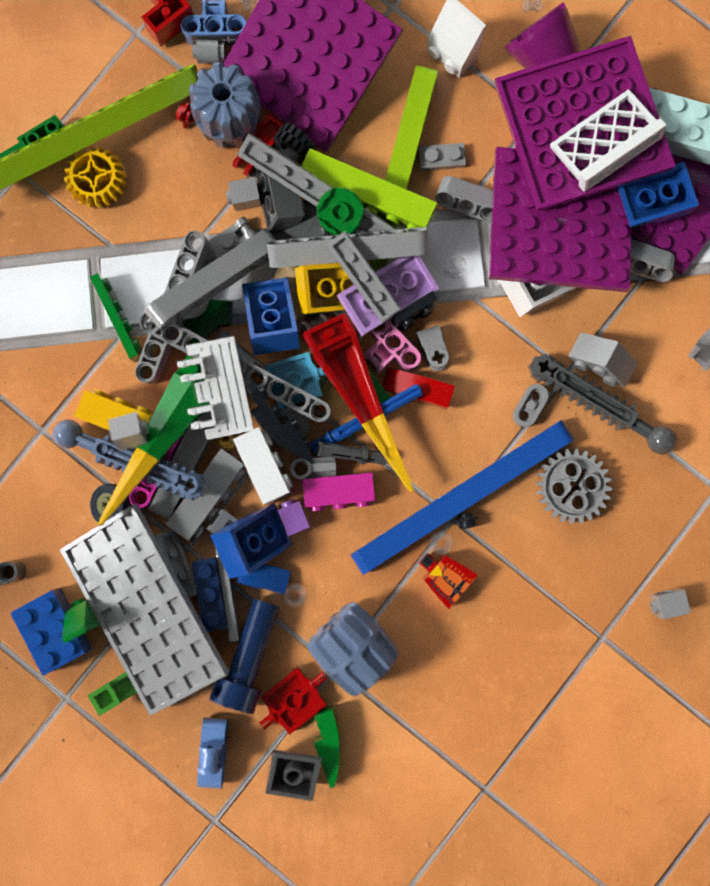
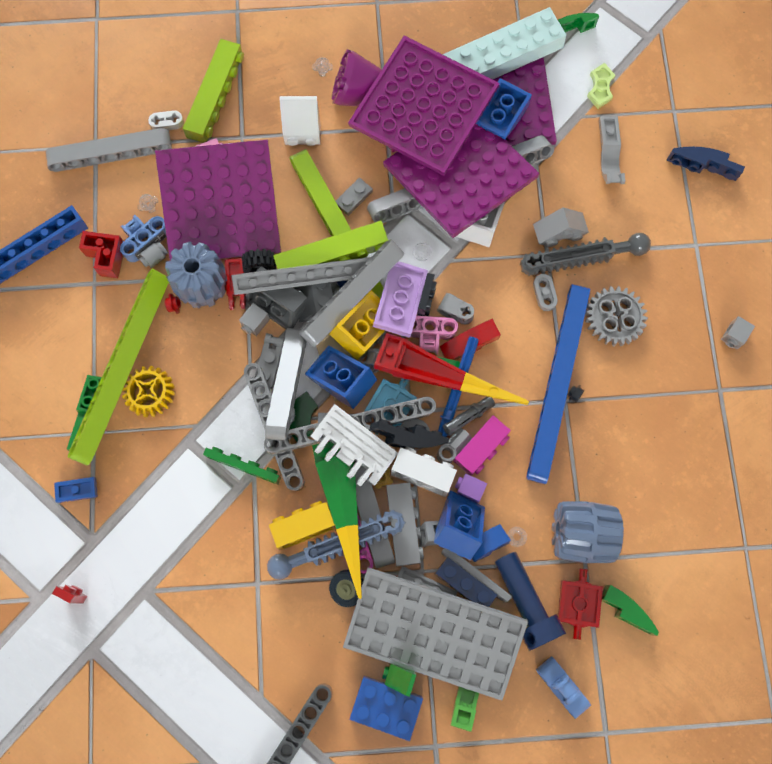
camera: 40 degrees left, 10 degrees down
light grey brick [108,412,149,451] -> none
dark grey slope [265,750,322,801] -> none
green tile [317,187,364,235] -> none
light grey tile [326,231,401,323] -> none
torso [419,553,478,610] -> none
clear plate [429,531,453,555] -> none
white fence [550,89,666,192] -> none

